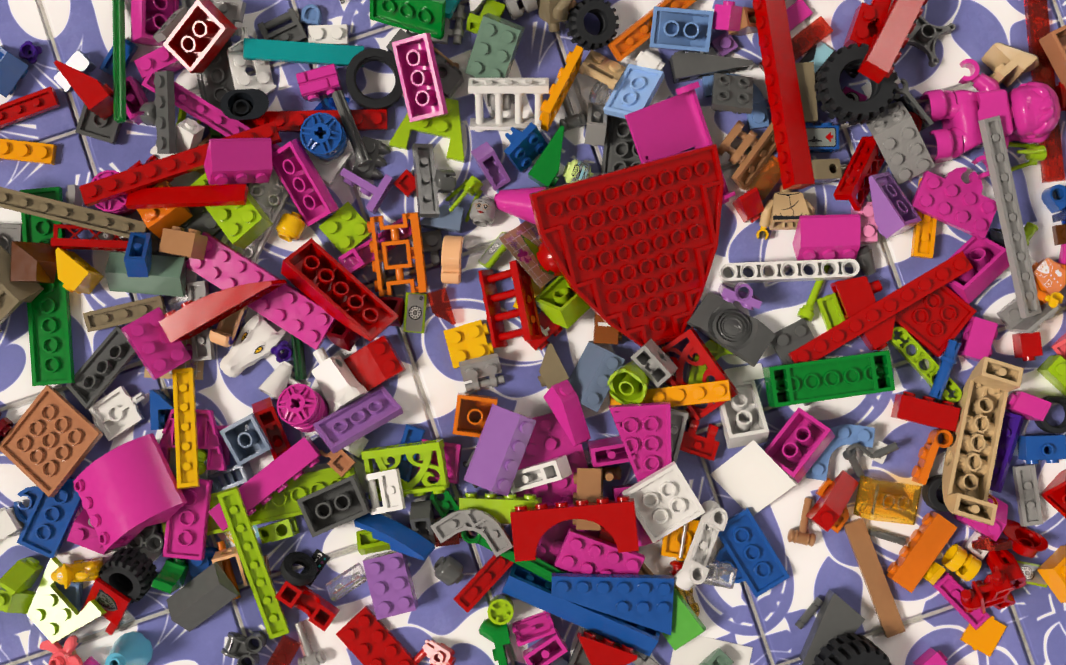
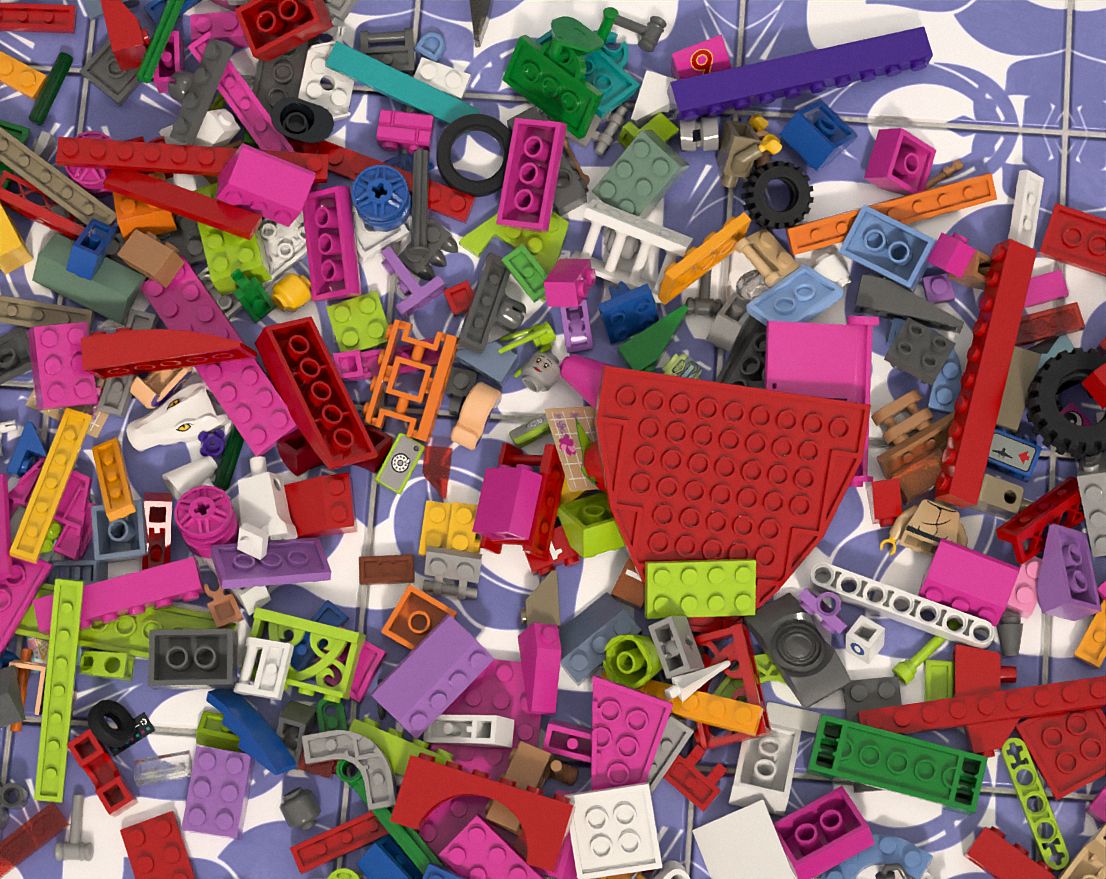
camera: 25 degrees right, 10 degrees down
blue pin [928,339,962,400] -> none
none -> dark green axle [29,52,73,126]
none -> light orange plate [92,437,136,522]
none -> green plate [230,268,276,324]
none -> white plate [237,522,269,560]
none -> copper plate [359,554,415,585]
none -> dark pink brick [472,464,542,540]
none -> bright green plate [501,244,548,303]
none -> dark pink brick [544,259,596,307]
none -> lime plate [645,559,756,619]
none -> white piece [665,660,731,702]
none -> white brick [846,615,885,665]

